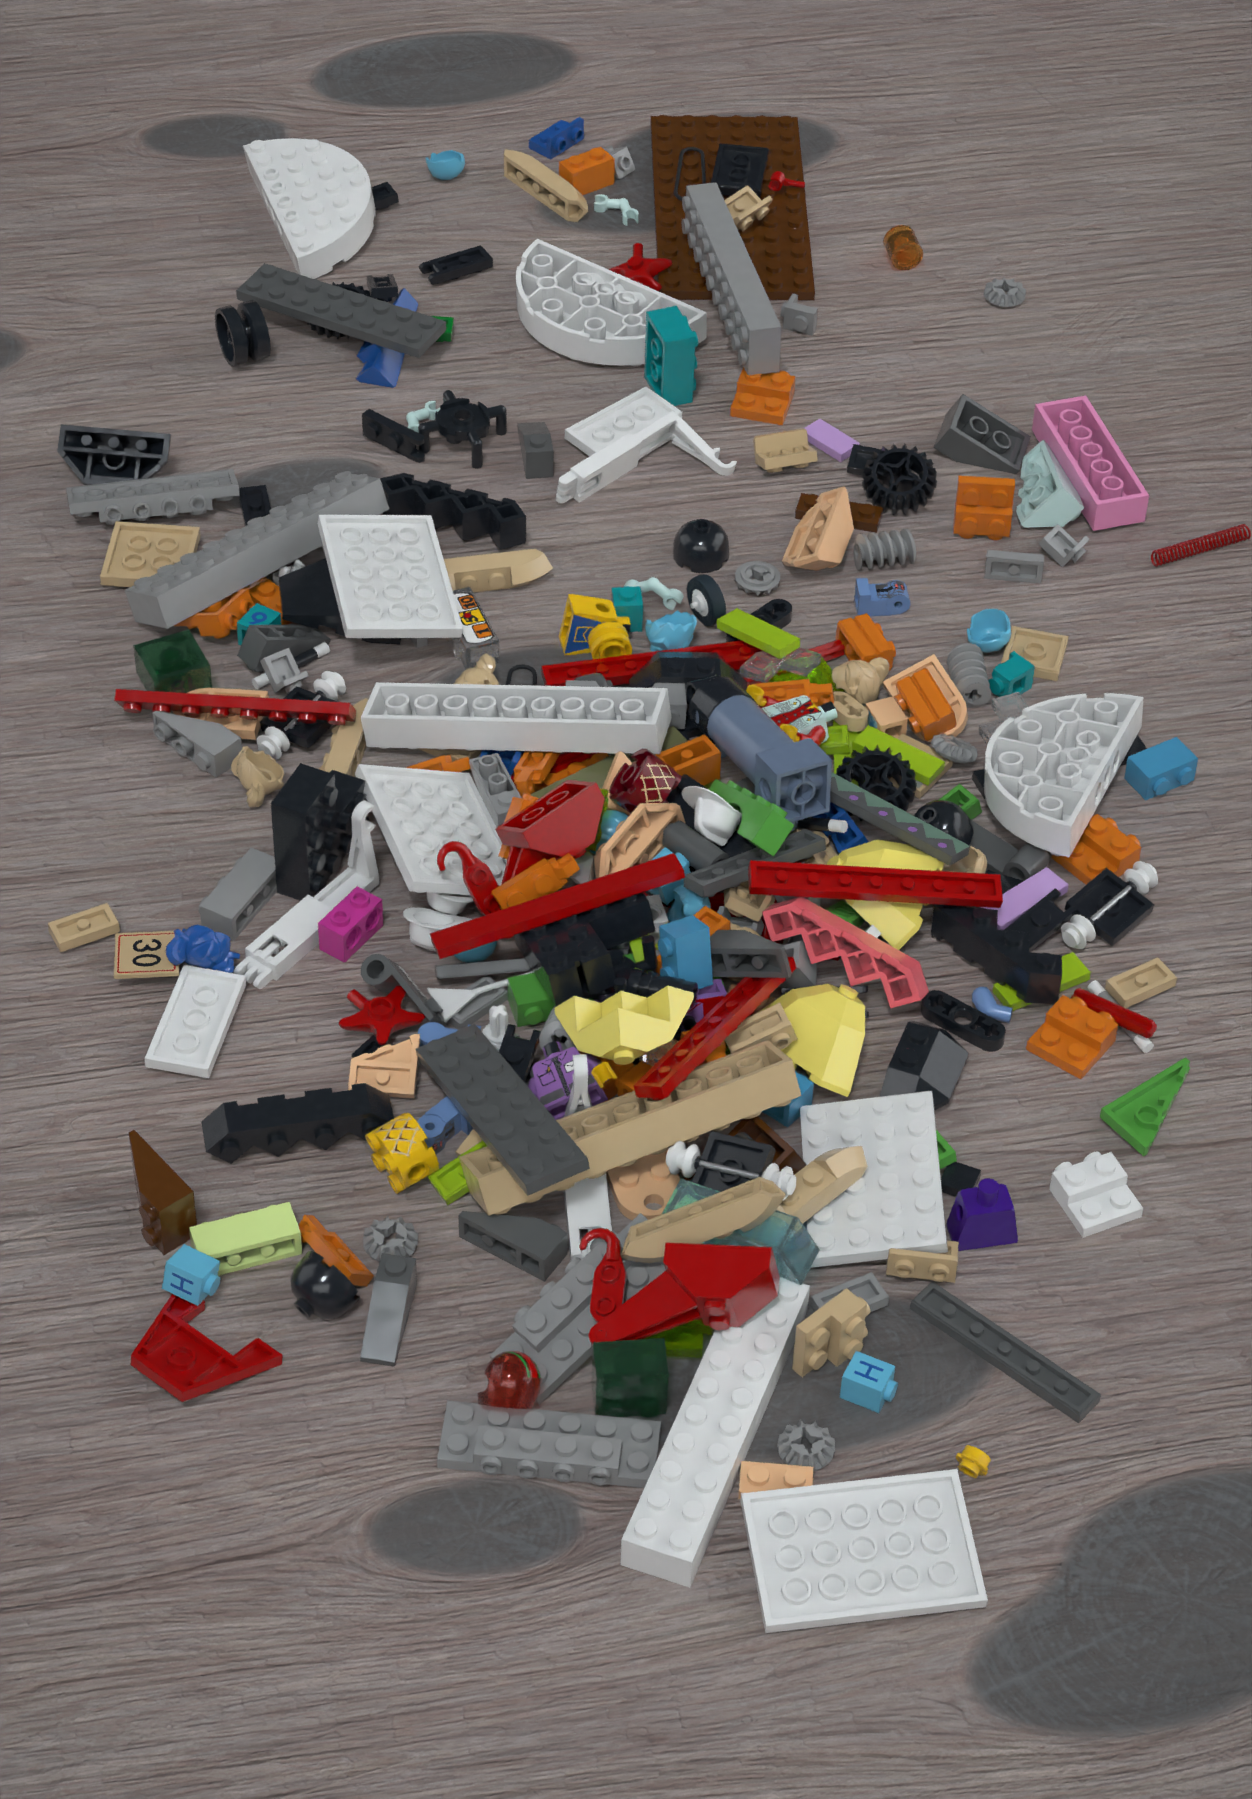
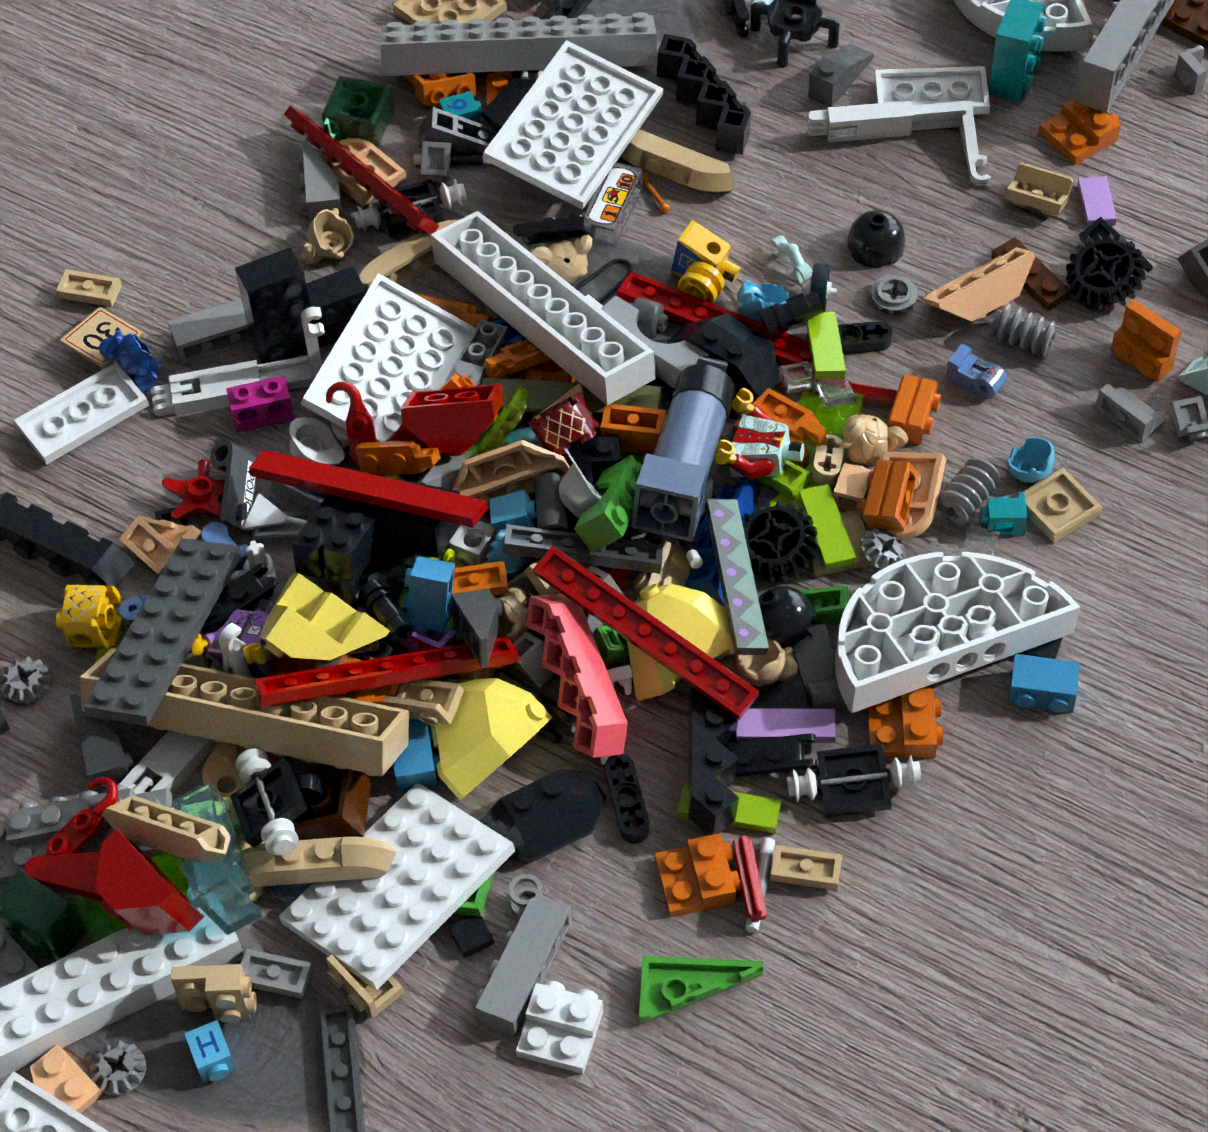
camera: 45 degrees right, 10 degrees up
teal brick [611,586,643,632] -> none
dark purple torso [946,1178,1018,1251] -> none
medium blue arm [972,987,1013,1023] -> none
none -> light grey hinge [473,874,572,1037]
none -> black hinge [513,214,595,245]
none -> orange hinge [637,172,670,213]
none -> black axle [759,291,824,338]

